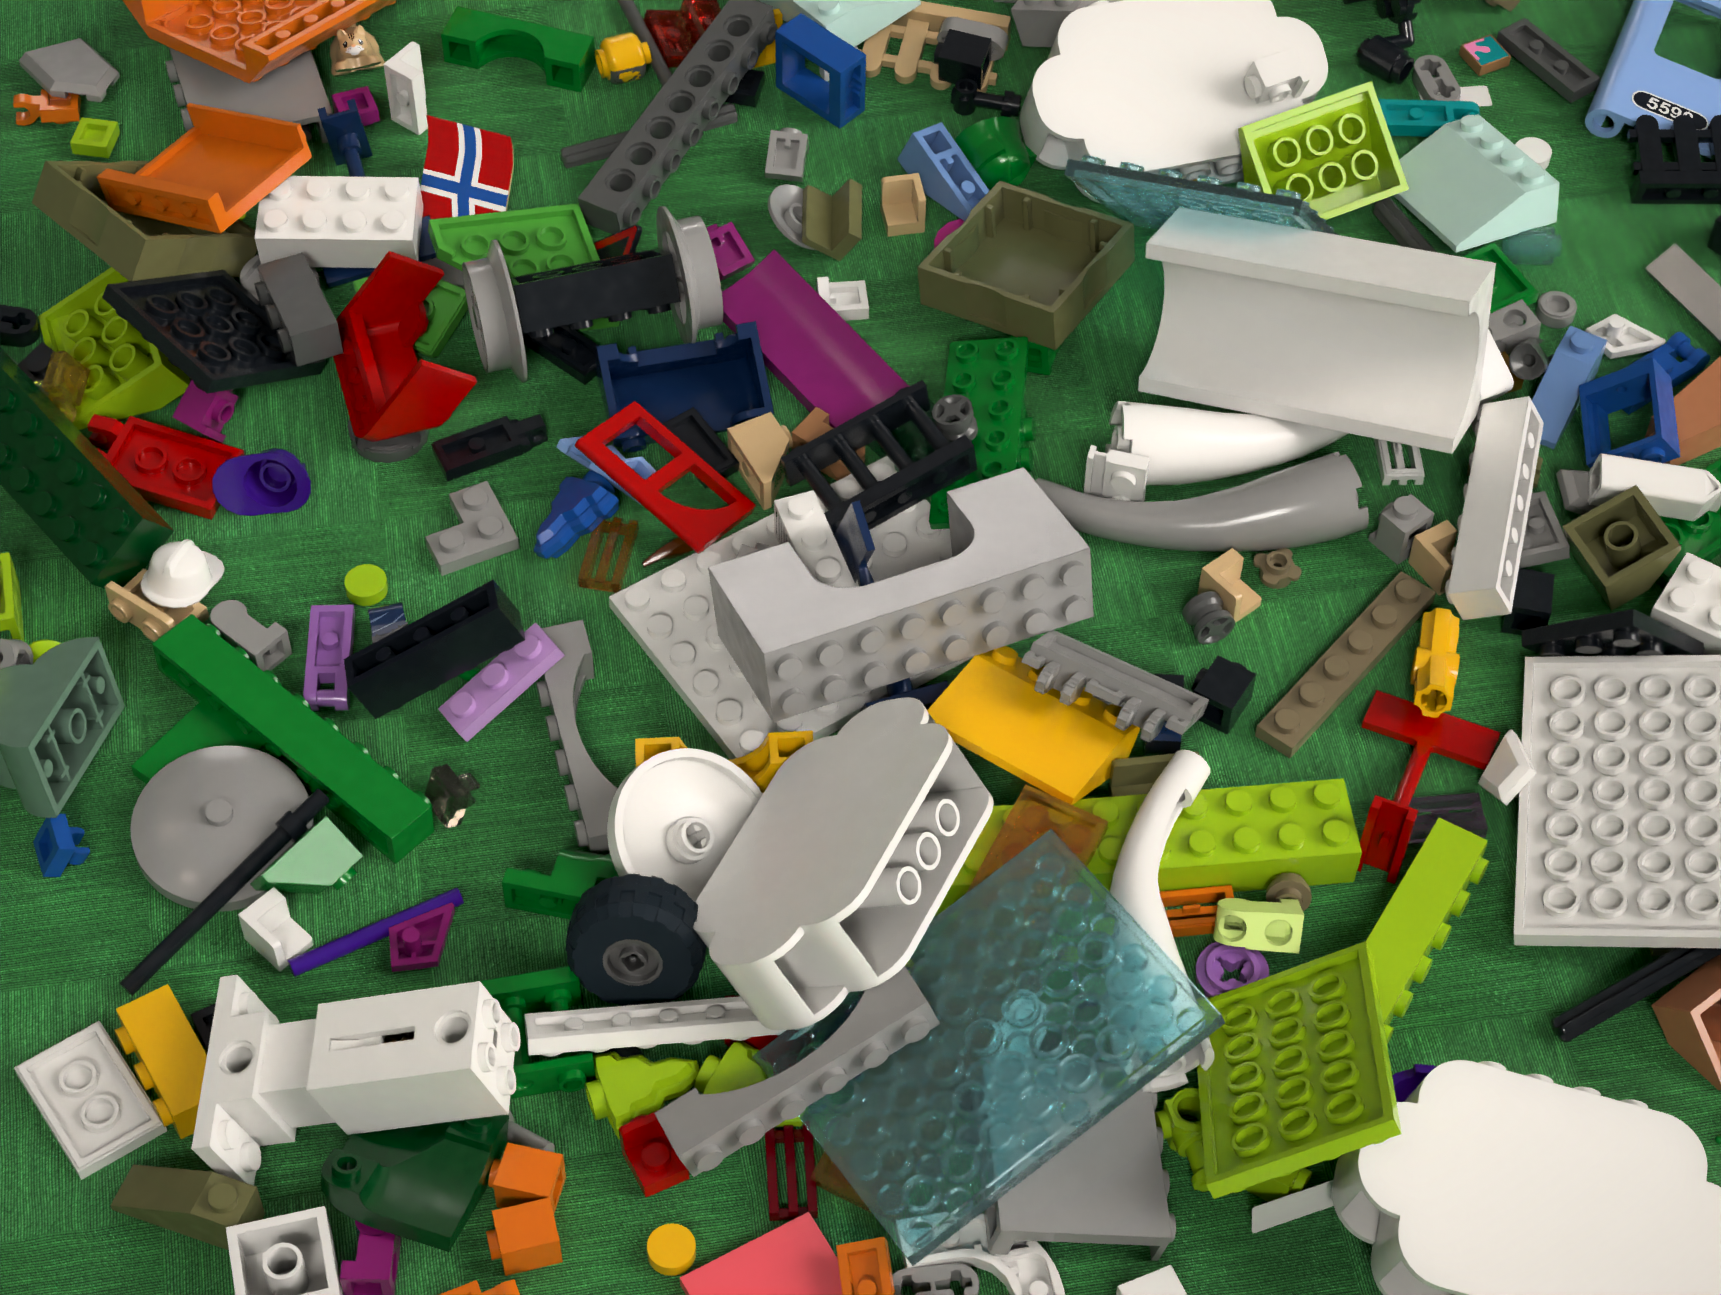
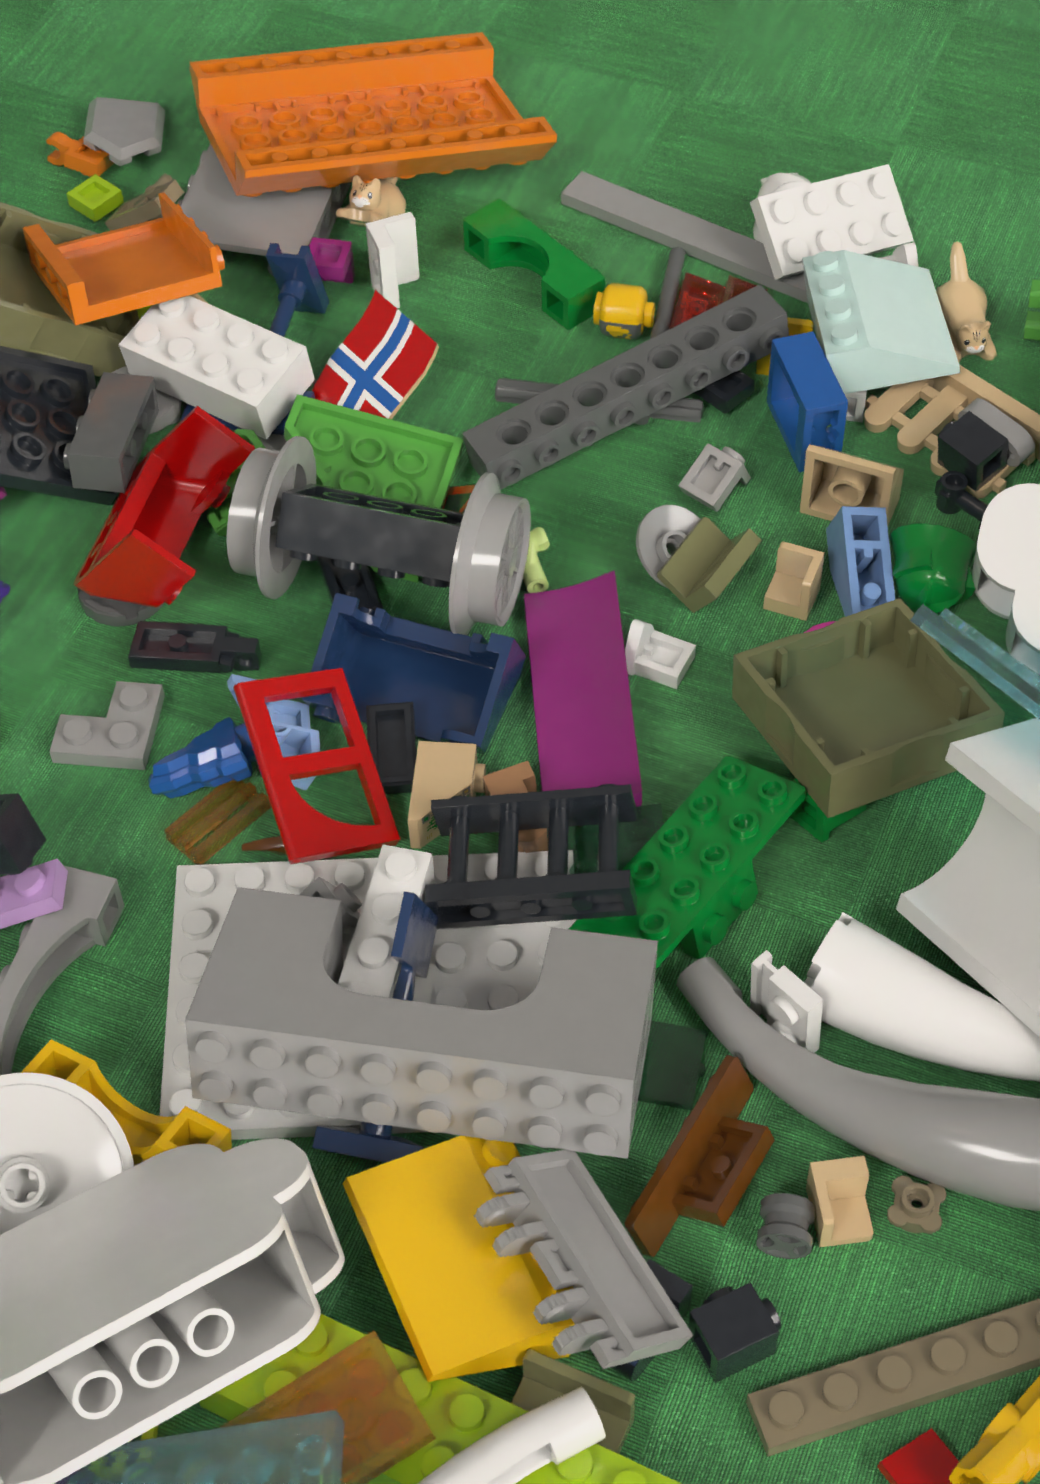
camera: 35 degrees right, 0 degrees up
magenta bracket [706,221,755,282] -> none
dark grey wheel [932,394,978,442] -> none
none -> dark tan plate [105,174,184,231]
none -> reddish brown bracket [625,1055,775,1257]
none -> tan slope [800,444,904,526]

